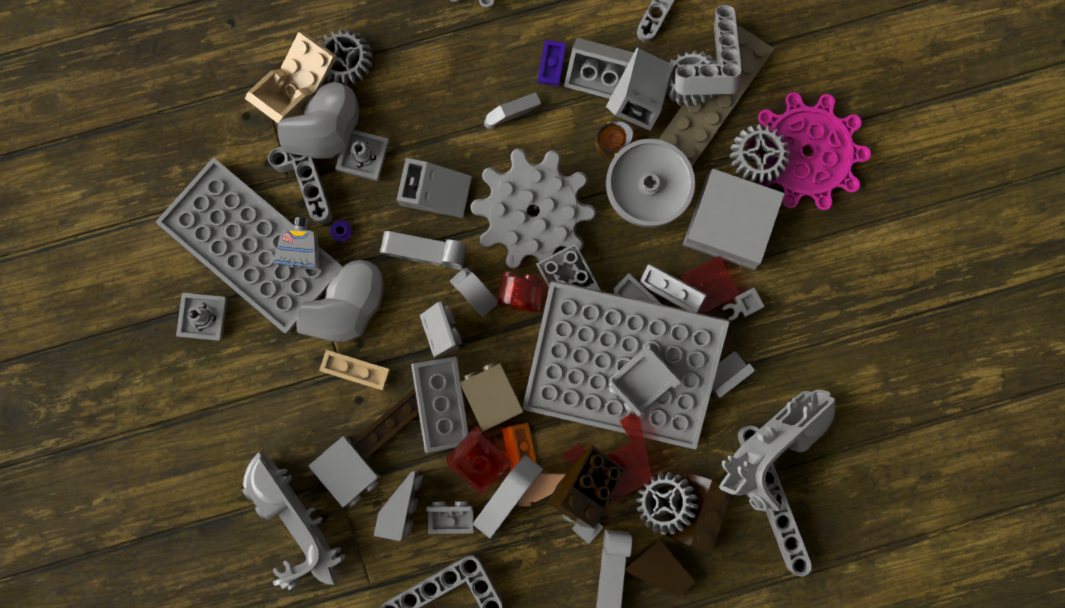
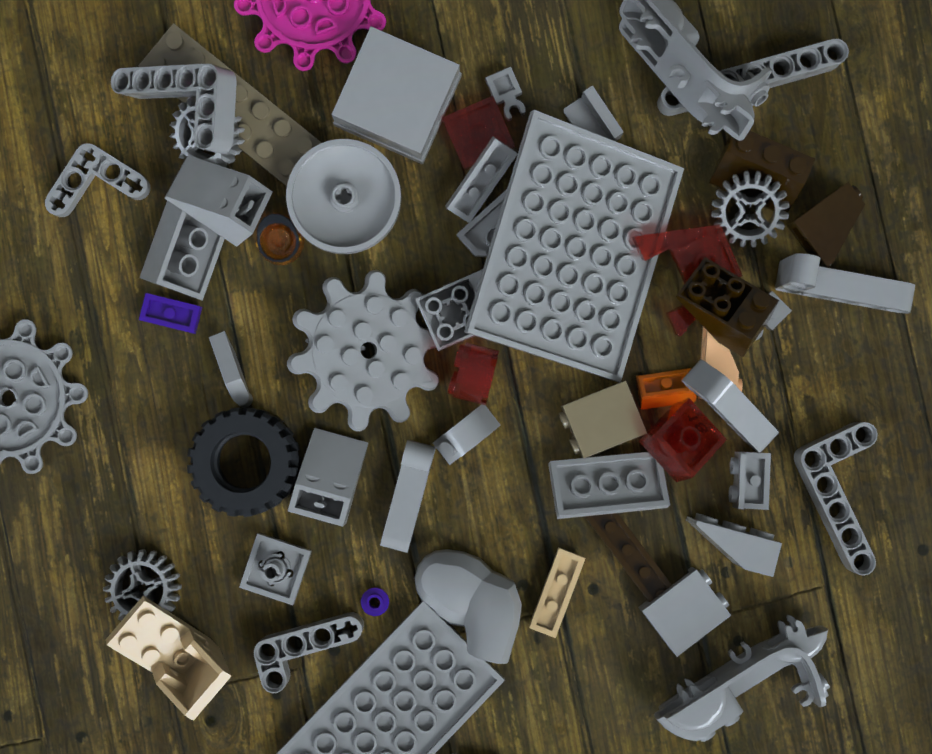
camera: 90 degrees left, 5 degrees up
light grey torso [273,217,320,270] -> none
light grey piece [278,82,359,159] -> none
light grey slope [420,301,463,359] -> none
light grey panel [608,344,681,417] -> none
light grey gear [730,125,790,184] -> none
none -> black tyre [187,408,301,517]

